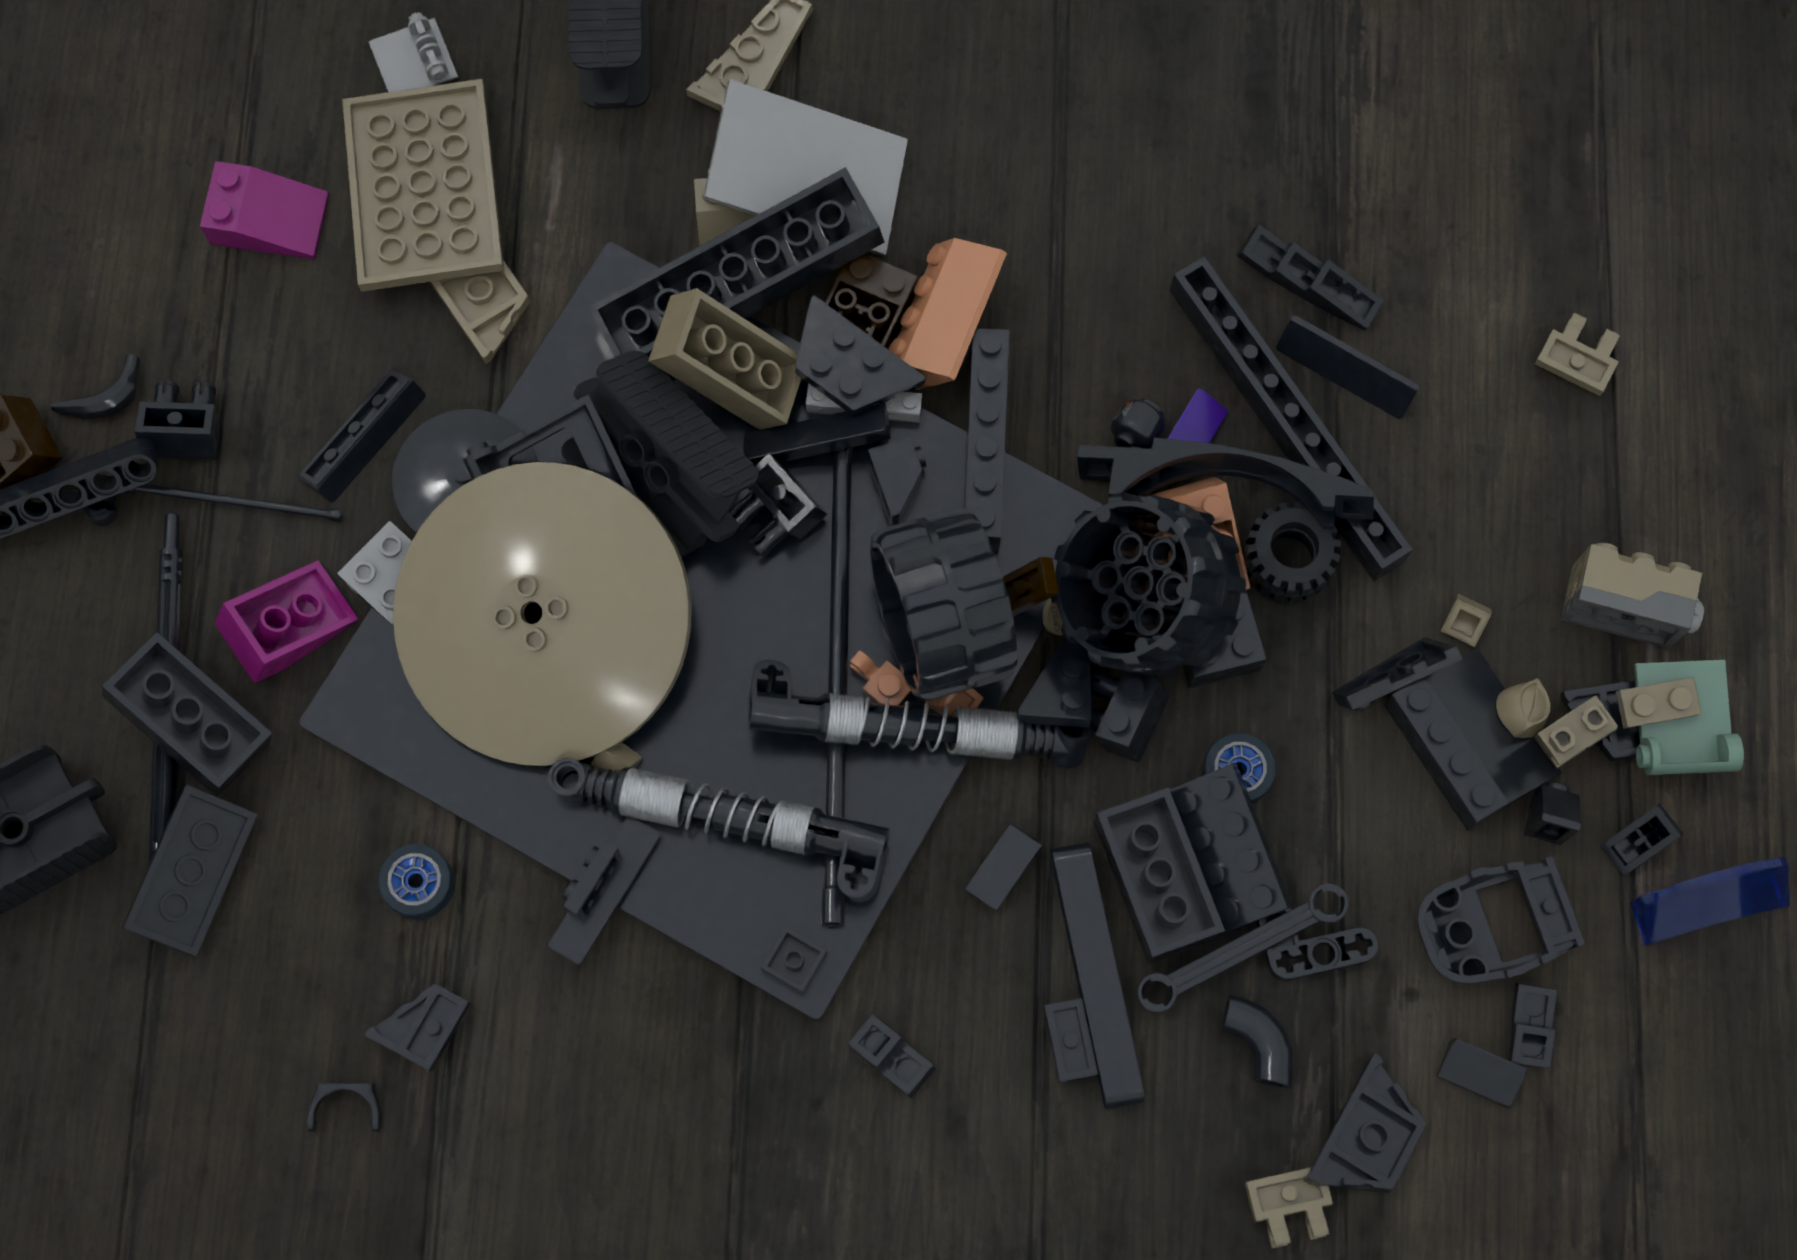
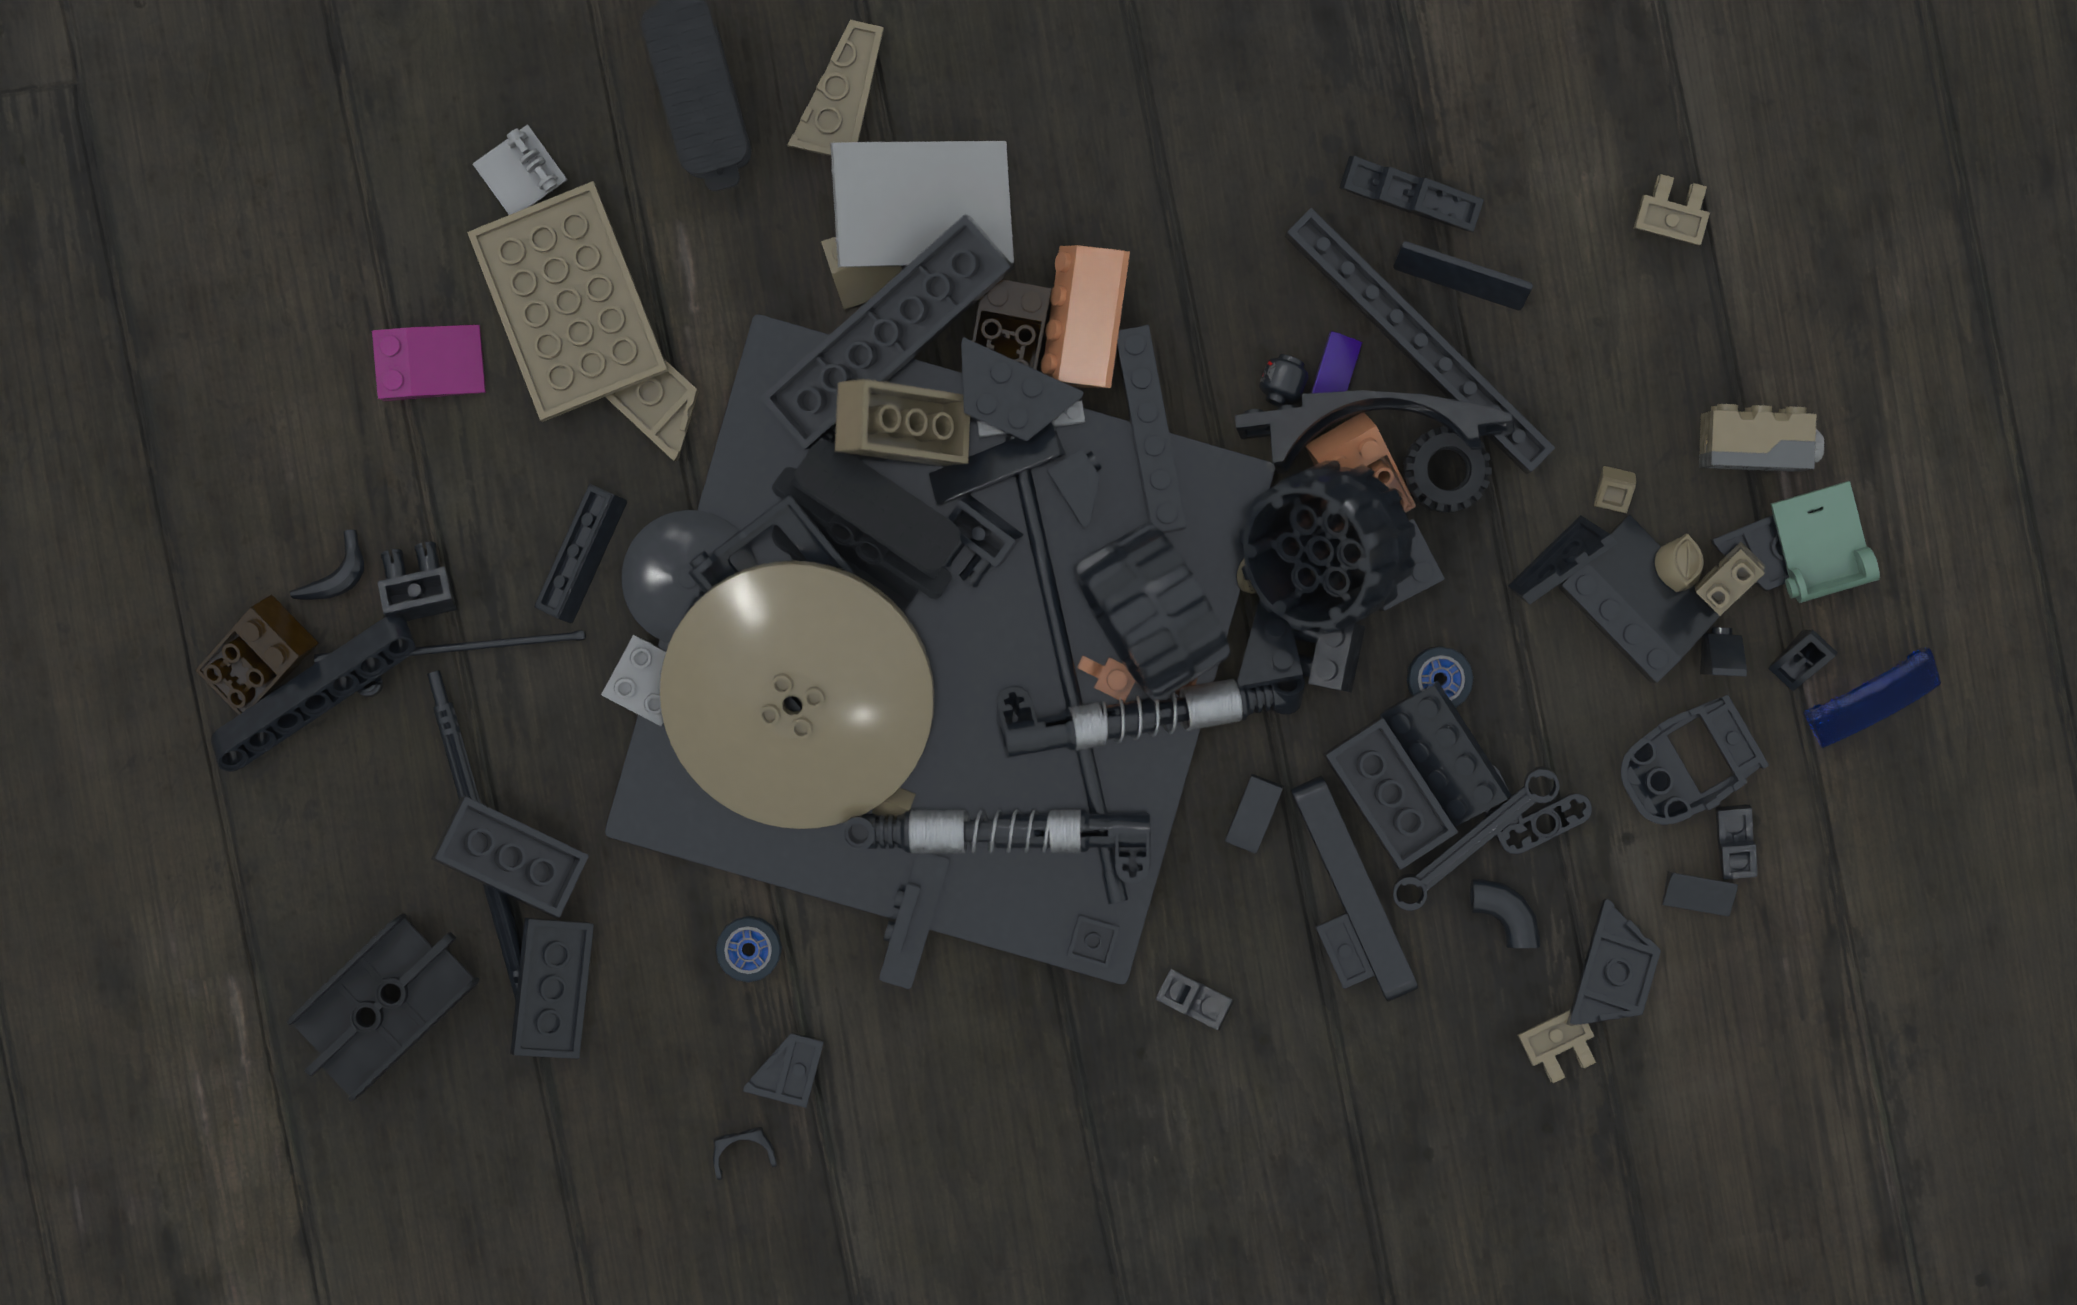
camera: 15 degrees left, 15 degrees up
magenta slope [214,560,358,684] -> none
dark brown plate [1003,557,1059,617] -> none
dark tan plate [1616,677,1701,729] -> none

